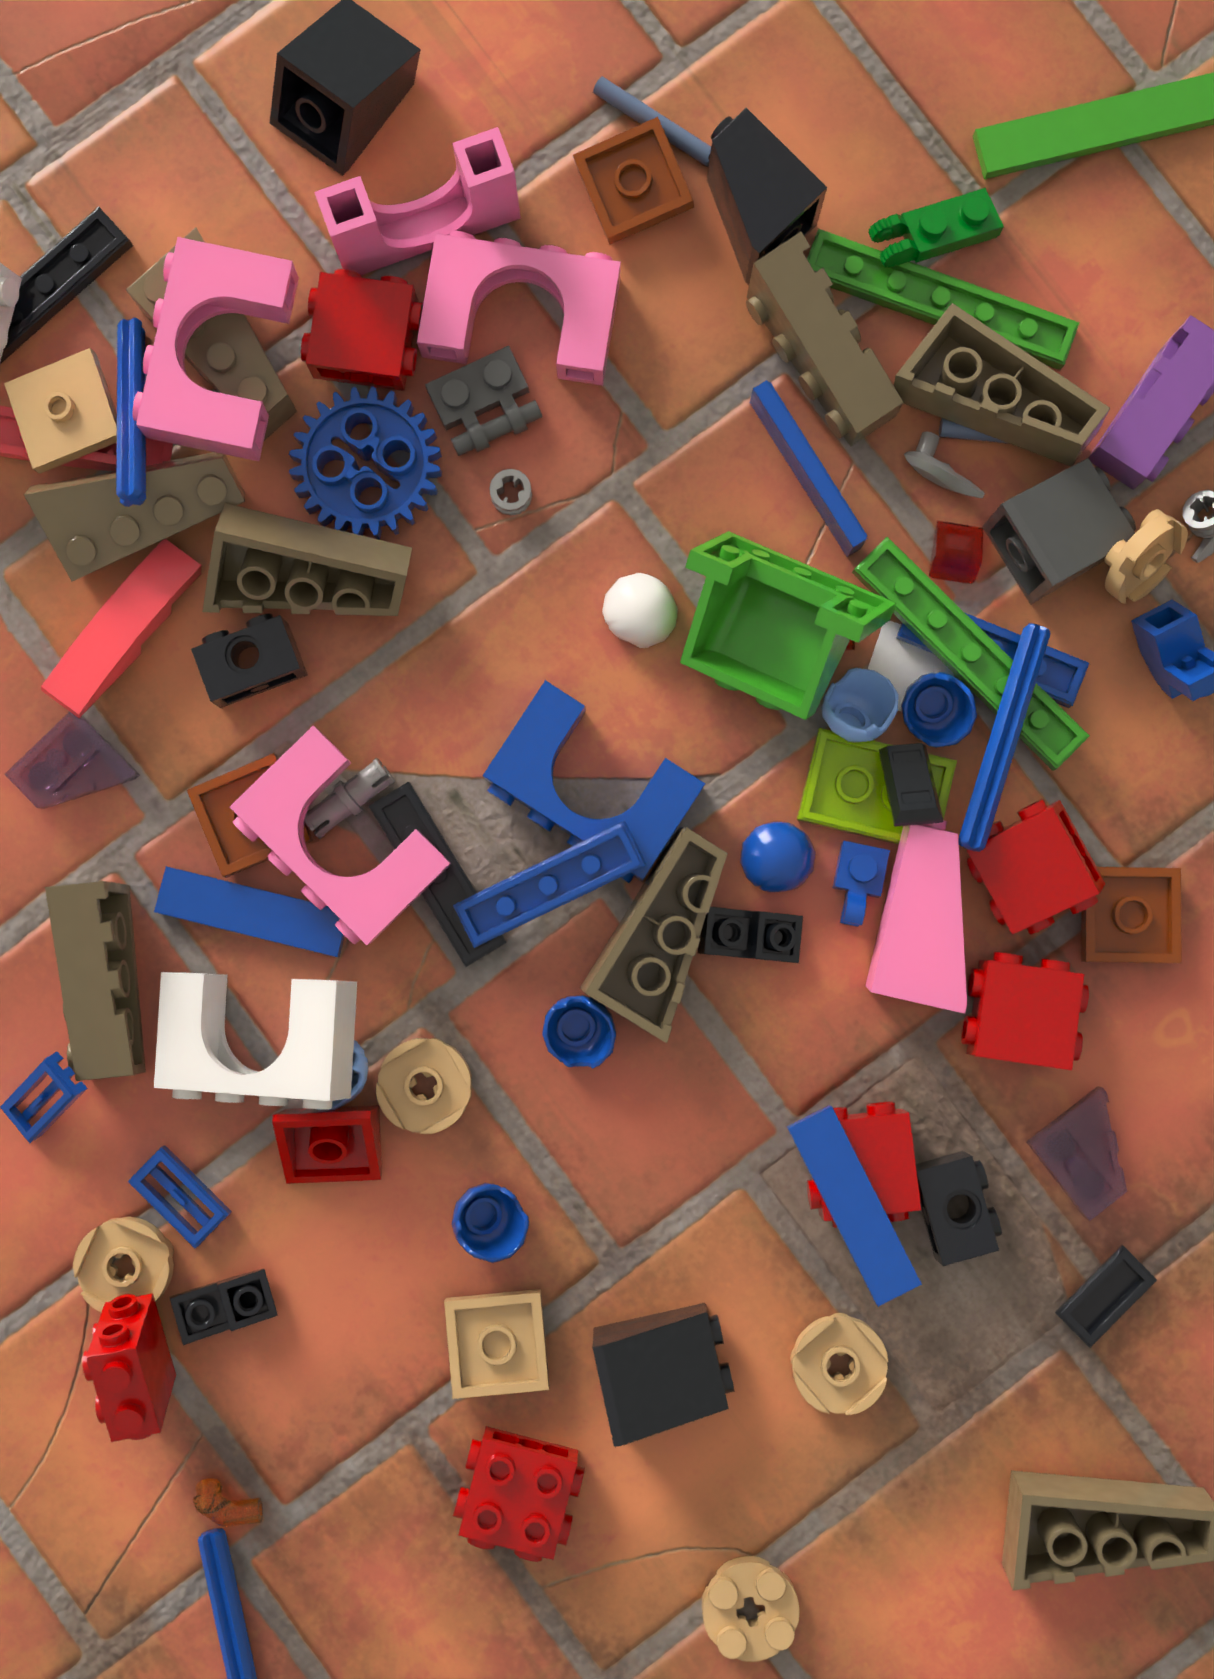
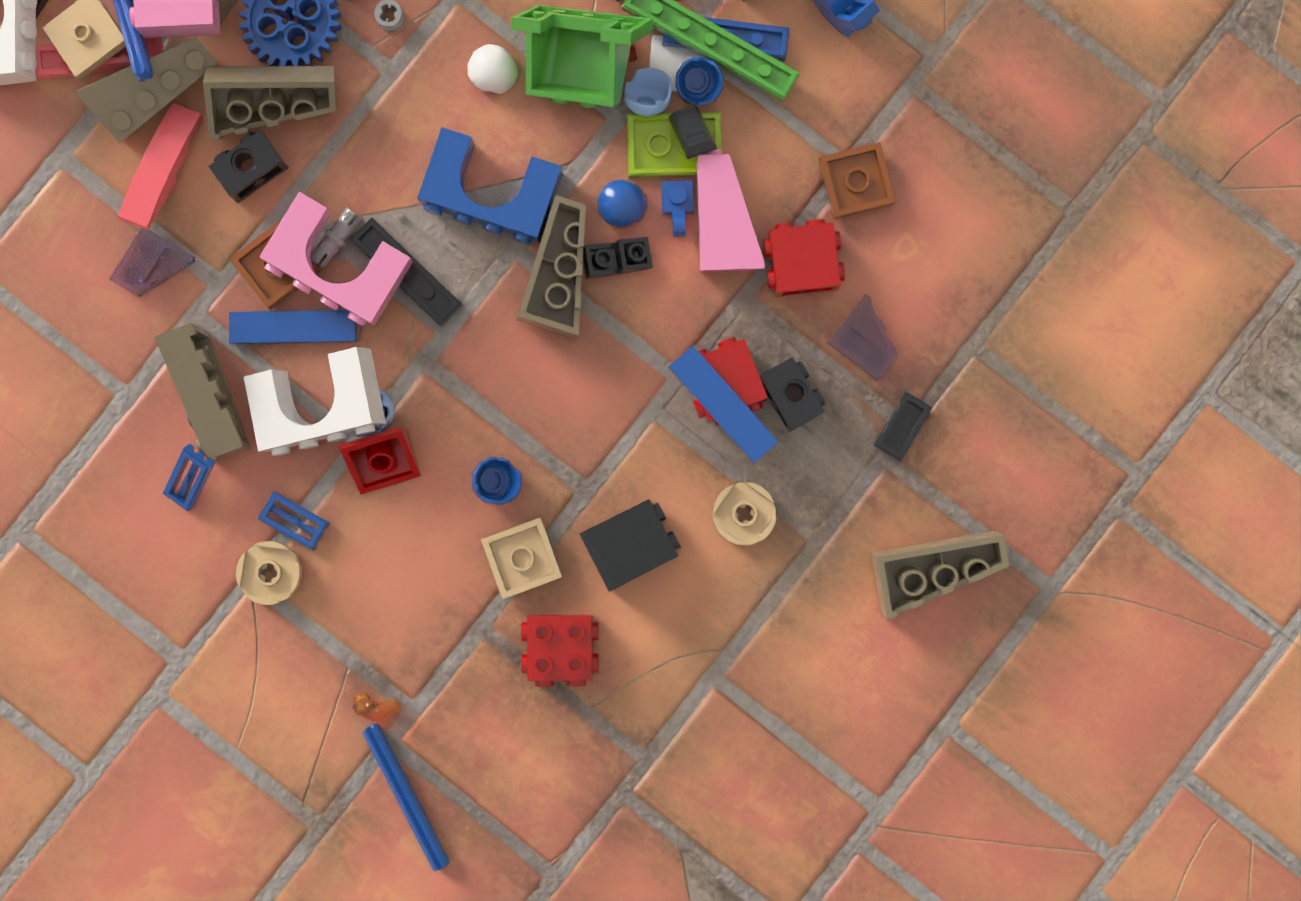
camera: 15 degrees left, 0 degrees up
red brick [82,1293,176,1442] -> none
black slope [170,1268,278,1345] -> none
tan plate [376,1038,472,1134] -> none
blue tile [453,821,646,948] -> none
blue hair [542,995,616,1068] -> none
tan plate [702,1556,799,1662] -> none
blue axle [958,623,1051,852] -> none
red brick [967,799,1106,935] -> none

